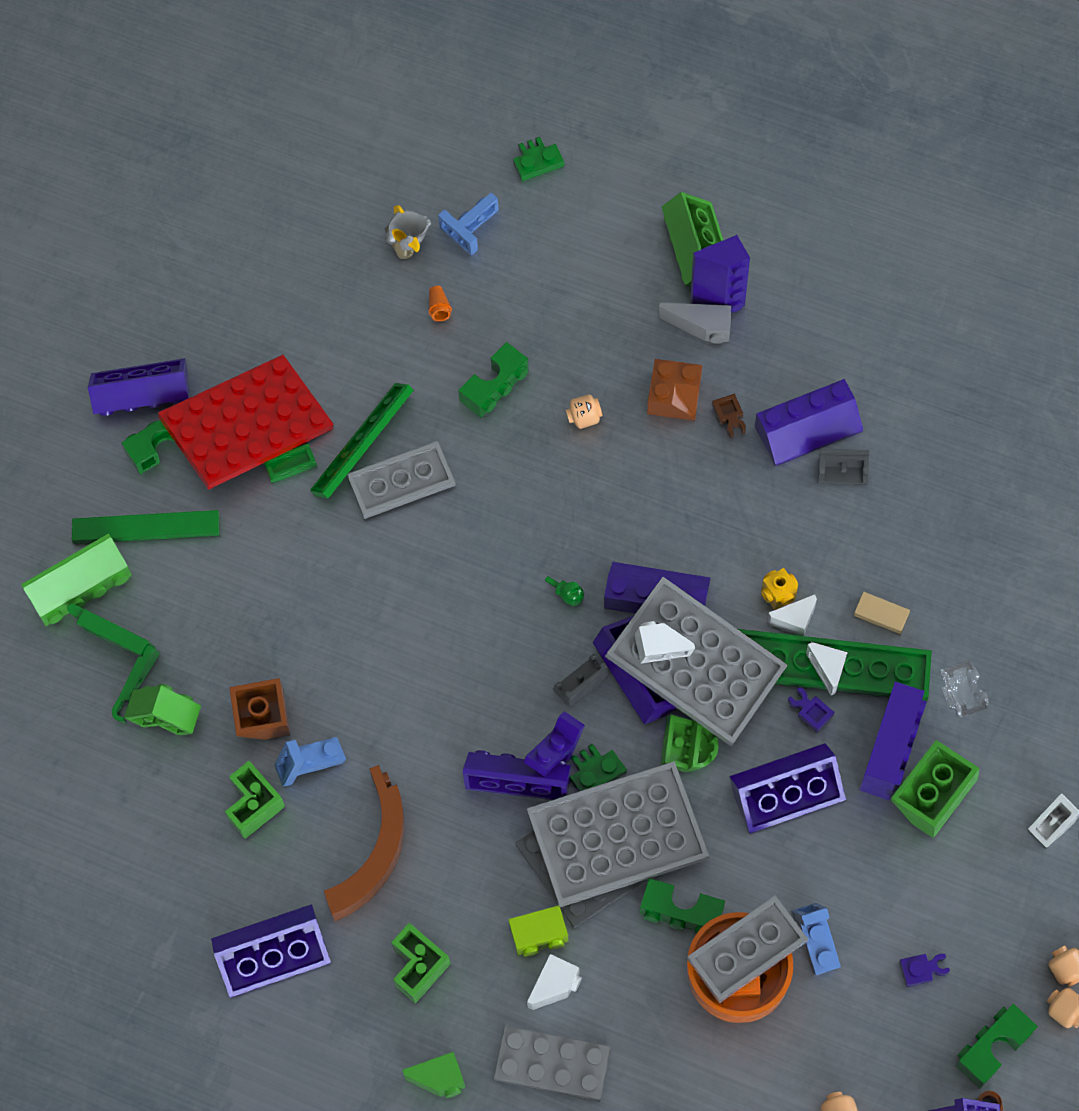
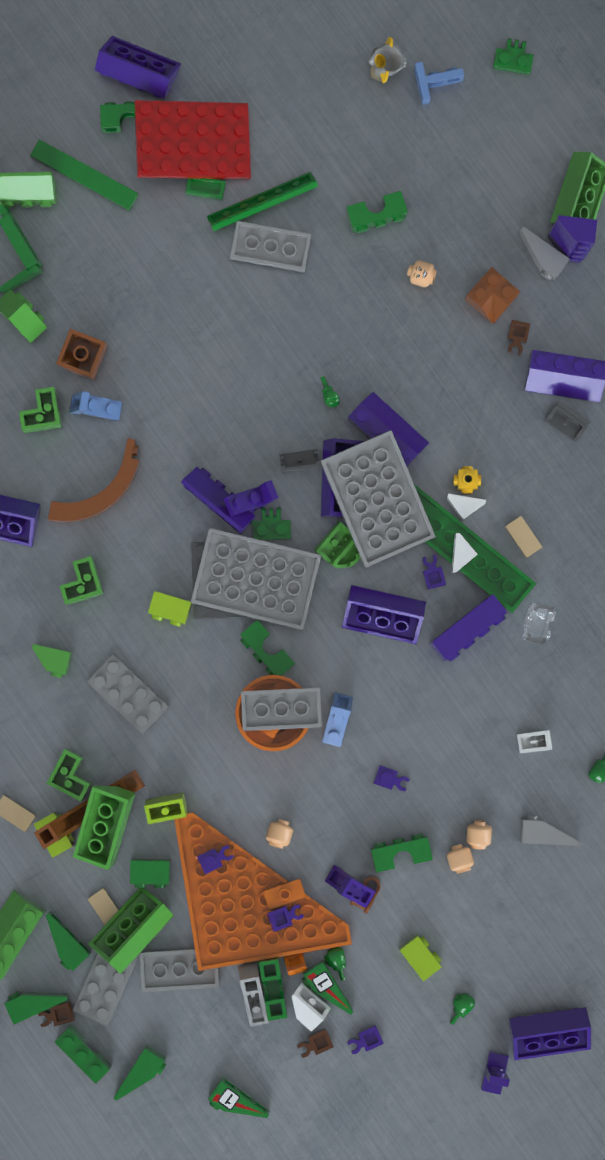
camera: 25 degrees right, 20 degrees up
orange cone [429,286,452,322] -> none
white slope [527,954,582,1010] -> none
white slope [634,621,695,664] -> none
bright green slope [891,740,980,838] -> none

